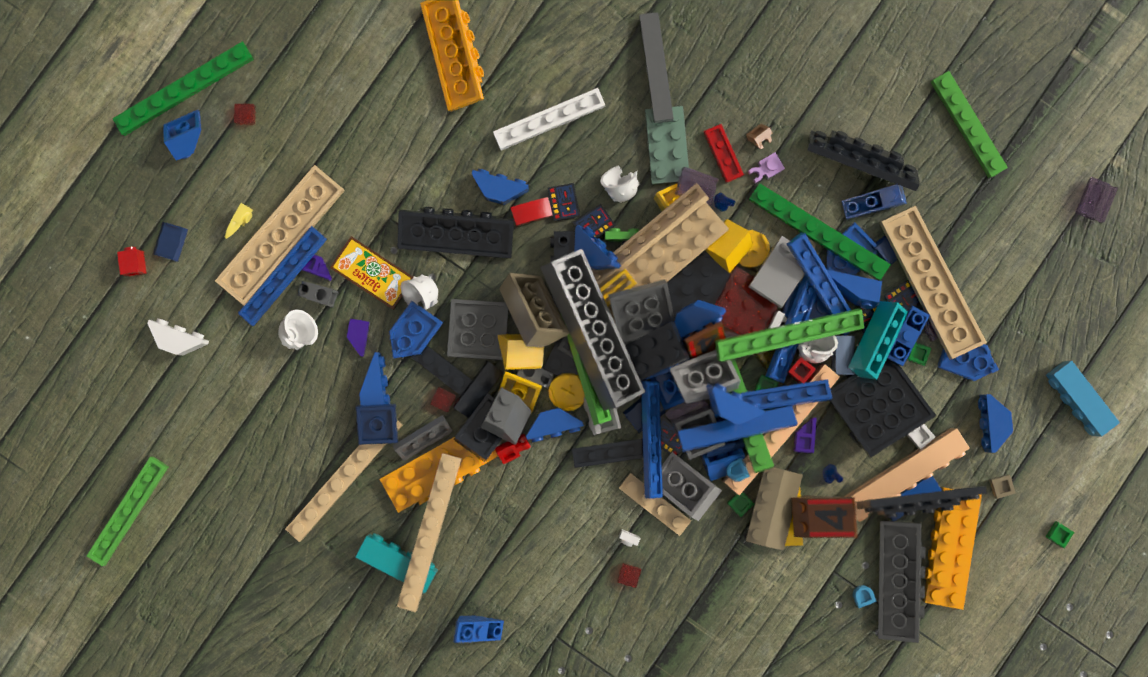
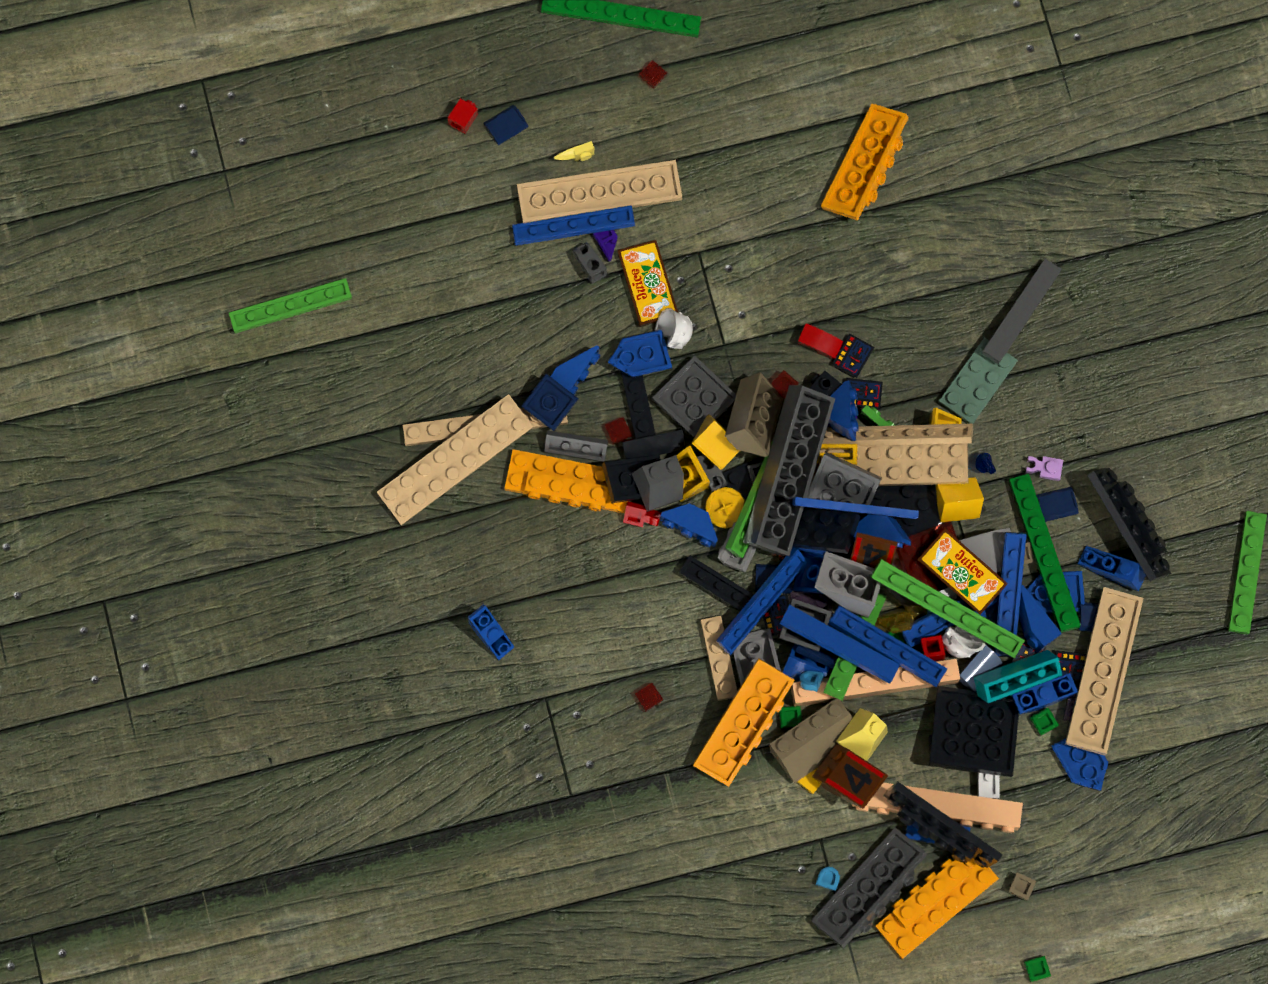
camera: 35 degrees right, 10 degrees down
white slope [148,318,209,356] -> none
blue slope [163,110,201,161] -> none
white helmet [278,310,318,350] -> none
dark purple tile [347,319,370,357] -> none
teal brick [356,533,438,593] -> none
black plate [397,207,514,258] -> none
tan plate [397,453,461,612] -> none
blue slope [472,169,529,205] -> none
white plate [493,88,605,150] -> none
white helmet [600,166,640,203] -> none
white plate [619,529,640,547] -> none
plate [675,167,719,206] -> none
red tile [703,124,744,184] -> none
blue slope [706,383,765,425] -> none
yellow tile [738,230,770,268] -> none
medium nougat tile [746,124,773,149] -> none
dark purple tile [793,417,816,453] -> none
clear blue plate [823,464,843,484] -> none
blue slope [978,394,1013,453] -> none
dark azure brick [1046,361,1120,437] -> none
none -> tan plate [377,394,533,526]
none -> light orange plate [693,658,795,787]
none -> clear red plate [771,370,799,399]
none -> blue tile [792,497,919,519]
none -> light yellow slope [836,708,888,761]
none -> clear yellow tile [877,610,915,633]
none -> tile [918,529,1008,615]
none -> dark blue piece [1036,487,1079,522]

